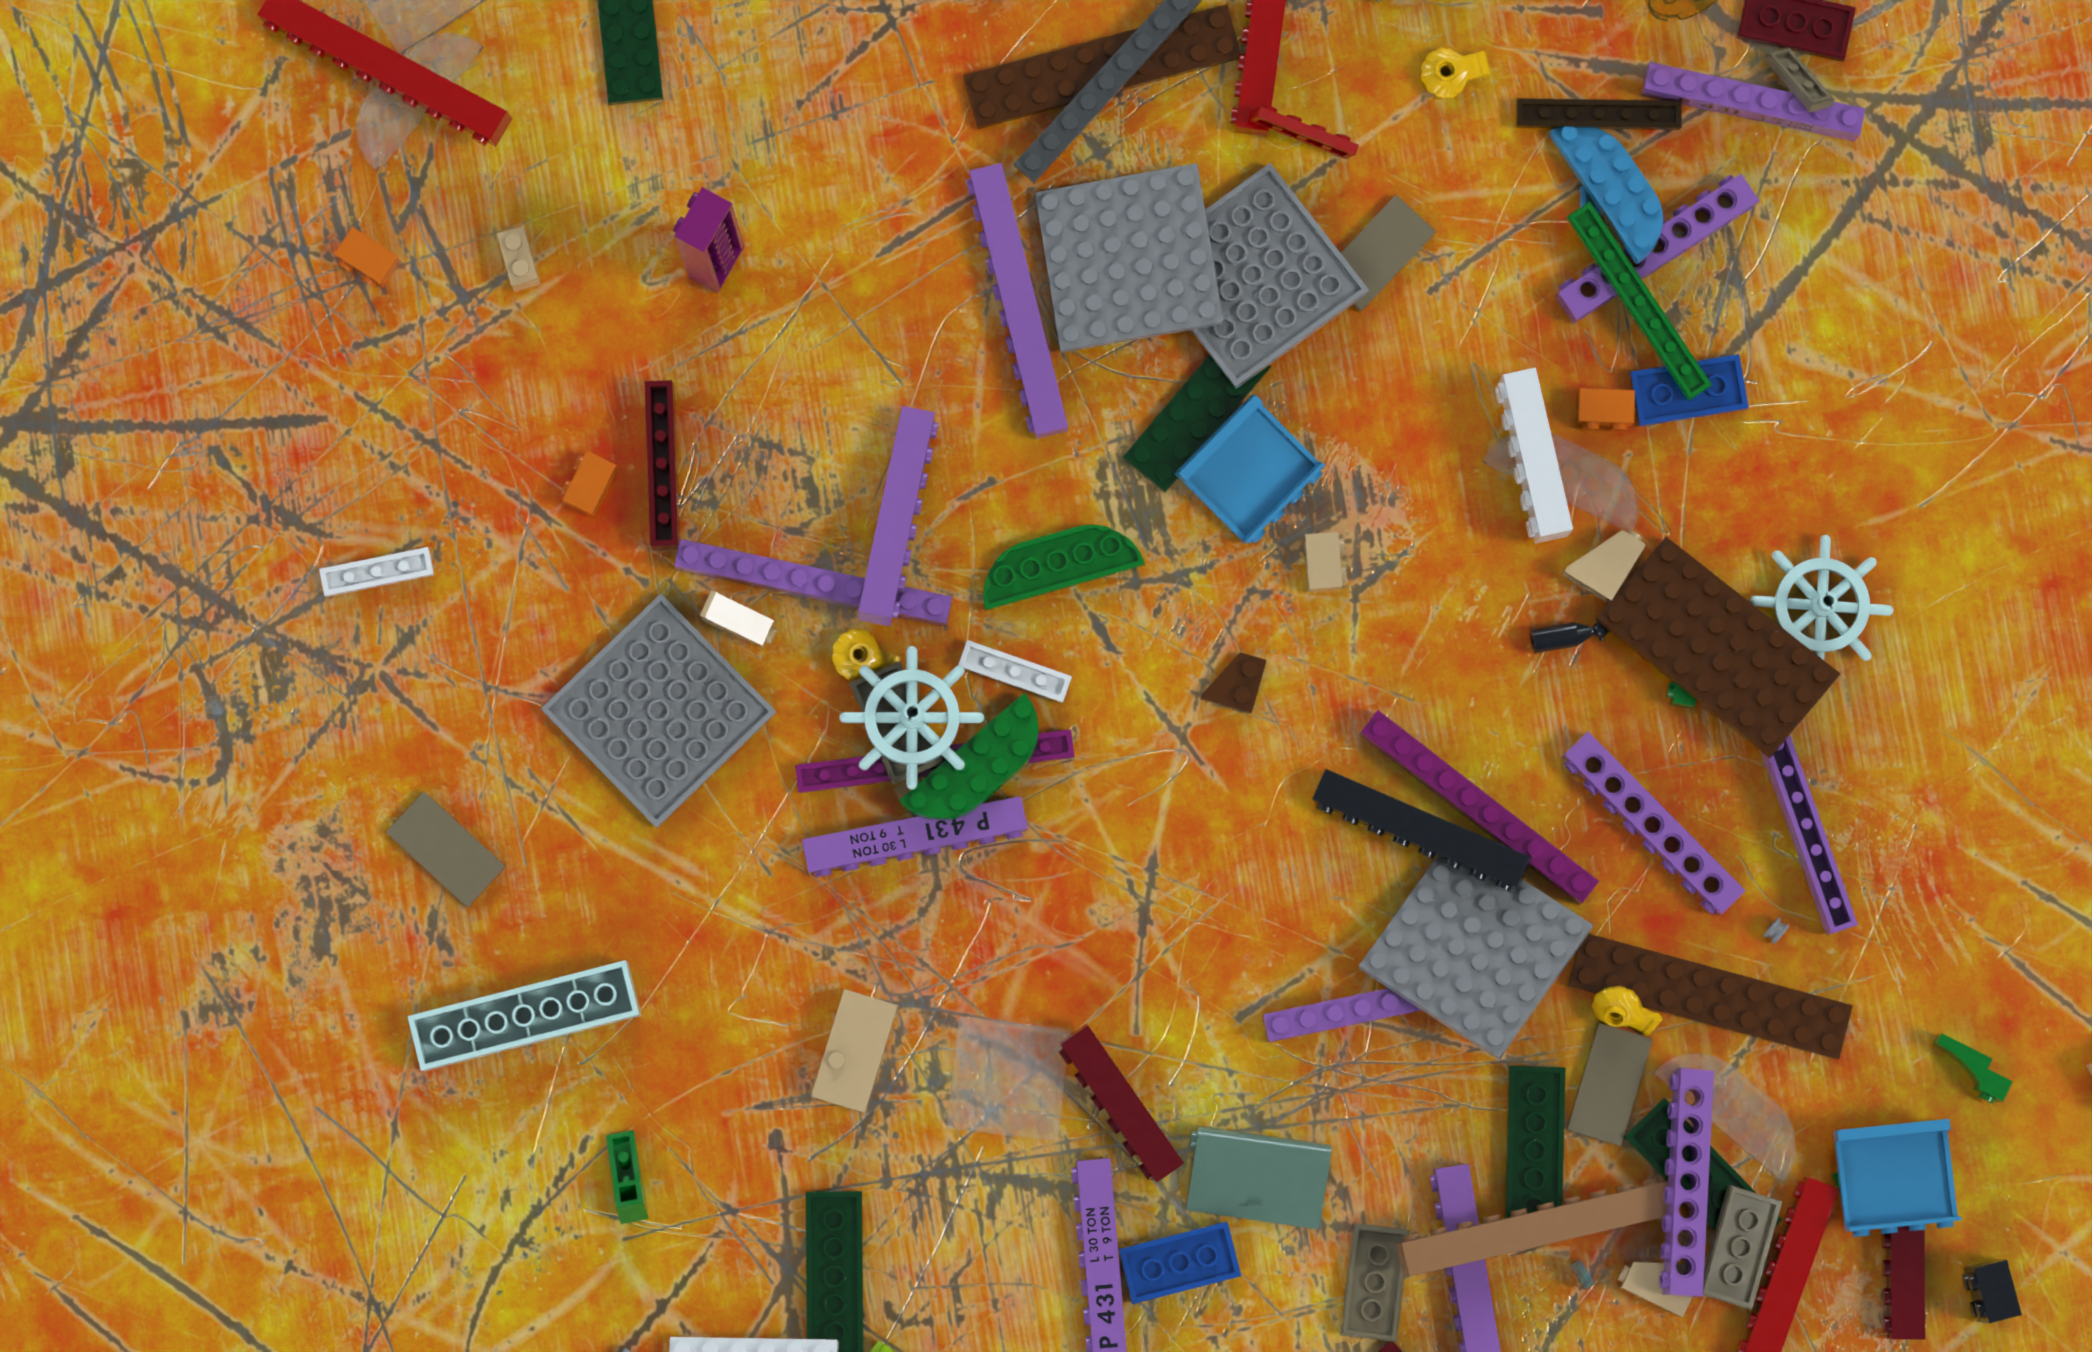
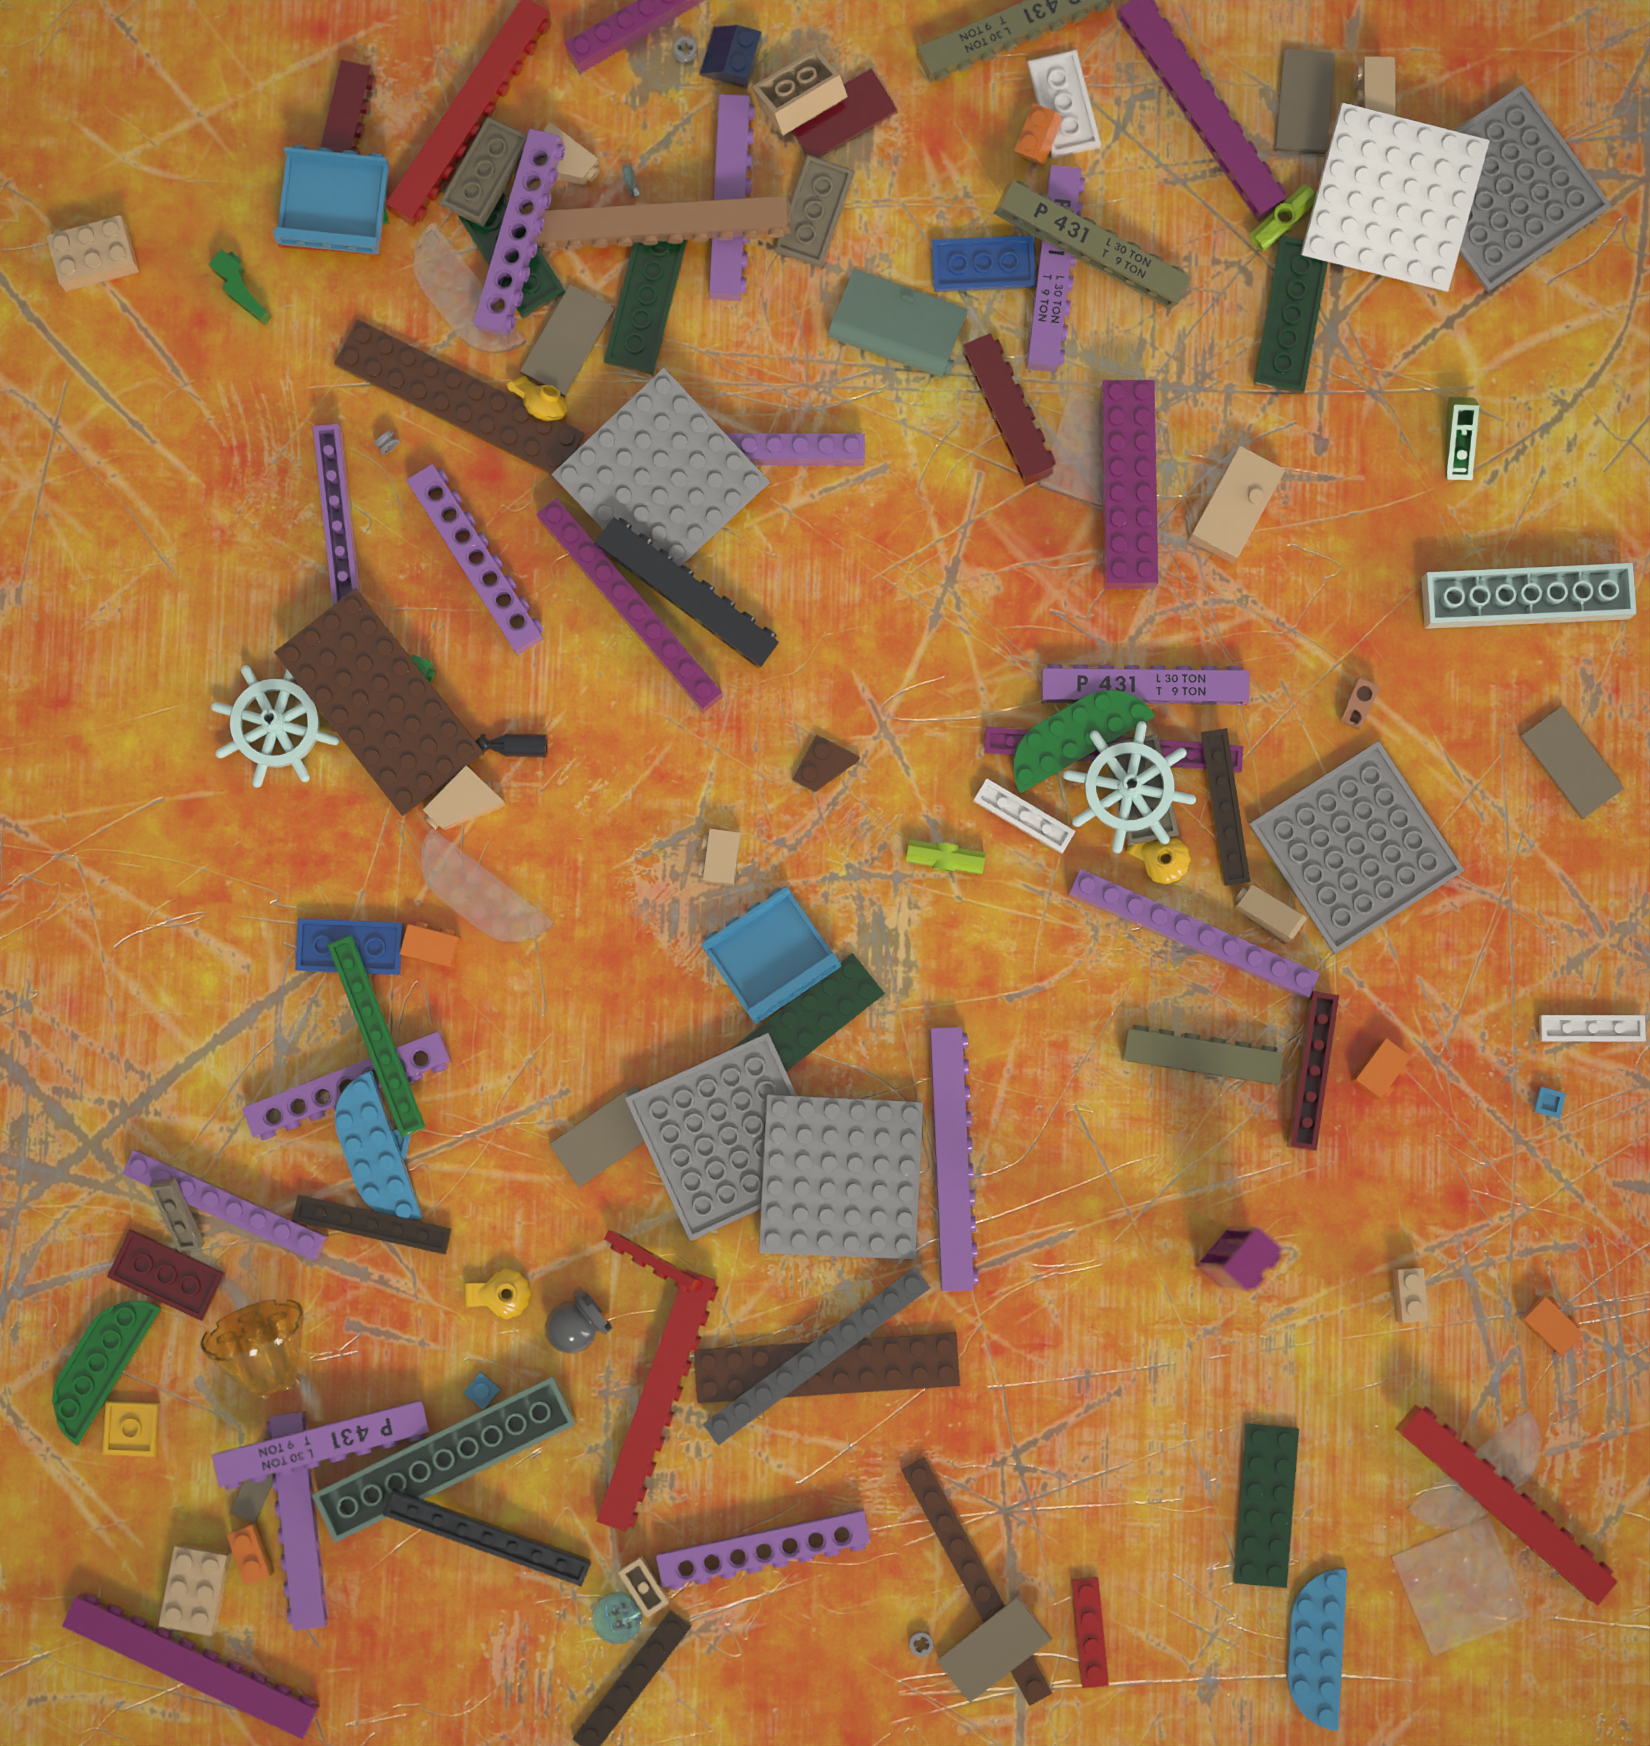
camera: 170 degrees left, 0 degrees up
medium lavender brick [858,406,939,626] -> none
green plate [983,525,1145,611] -> none
white brick [1495,368,1573,544] -> none
black brick [1962,1259,2022,1323] -> none
none -> dark grey tile [545,1287,613,1354]
none -> lime piece [906,840,986,875]
none -> olive brick [993,180,1190,309]
none -> magenta brick [1100,380,1158,589]
none -> olive brick [1122,1025,1284,1085]
none -> dark brown plate [1200,728,1250,886]
none -> nougat leg [1340,677,1380,730]
none -> dark azure plate [1533,1087,1566,1119]

